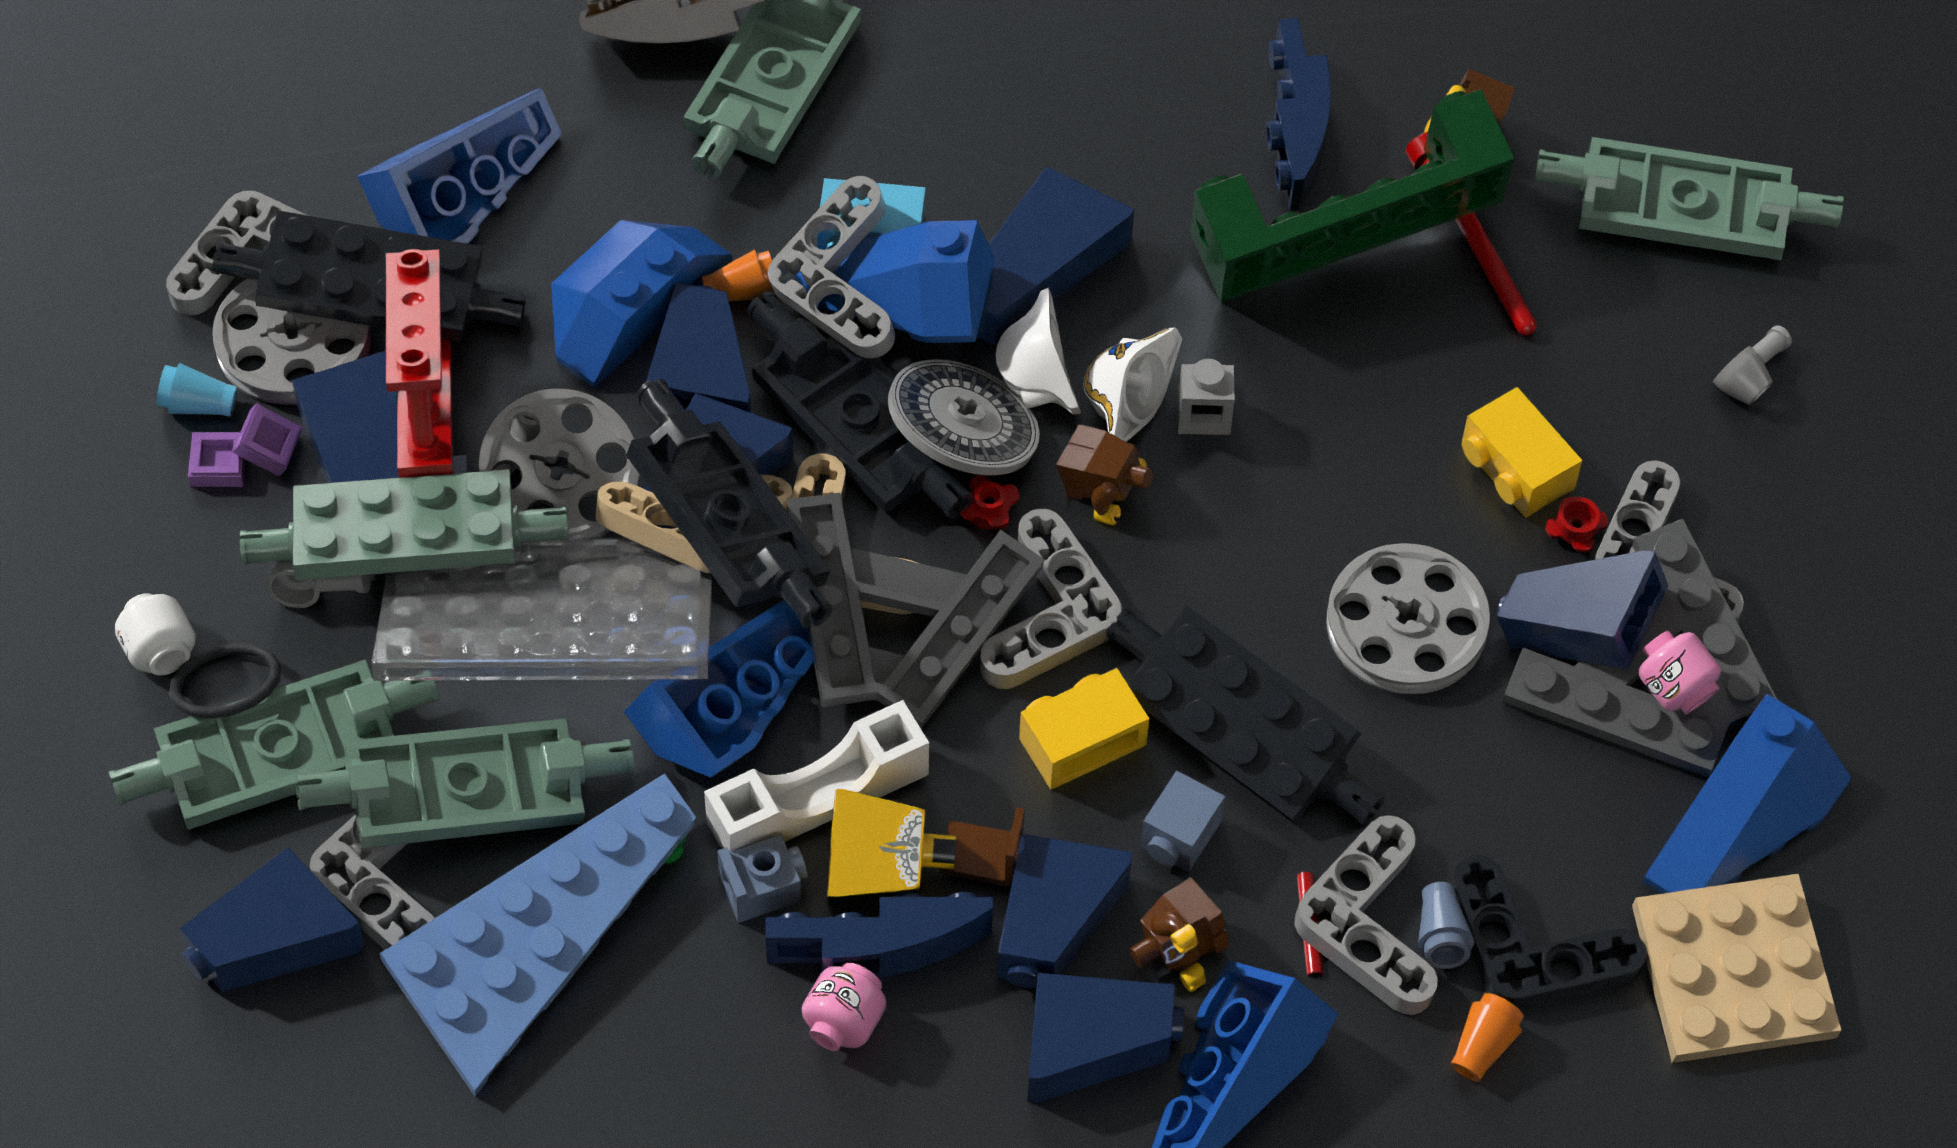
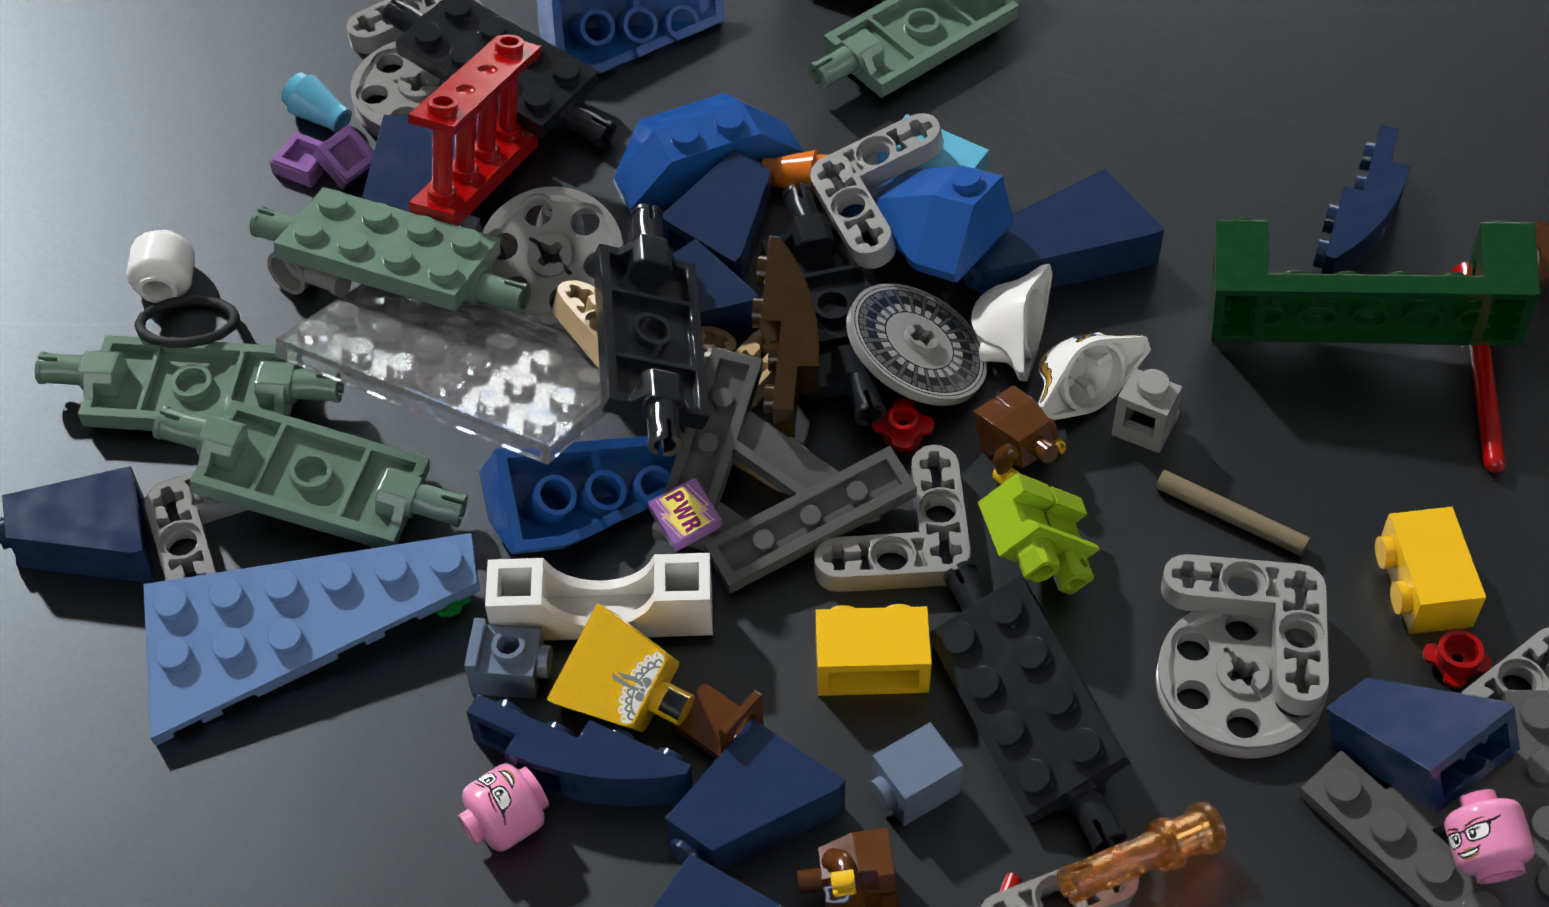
camera: 30 degrees right, 5 degrees down
none -> tile [648,477,722,552]
none -> dark brown slope [752,236,820,437]
none -> lime hips [978,472,1100,594]
none -> clear orange pin [1057,801,1227,905]
none -> dark tan bar [1156,470,1311,557]
none -> light grey beam [1160,554,1329,716]

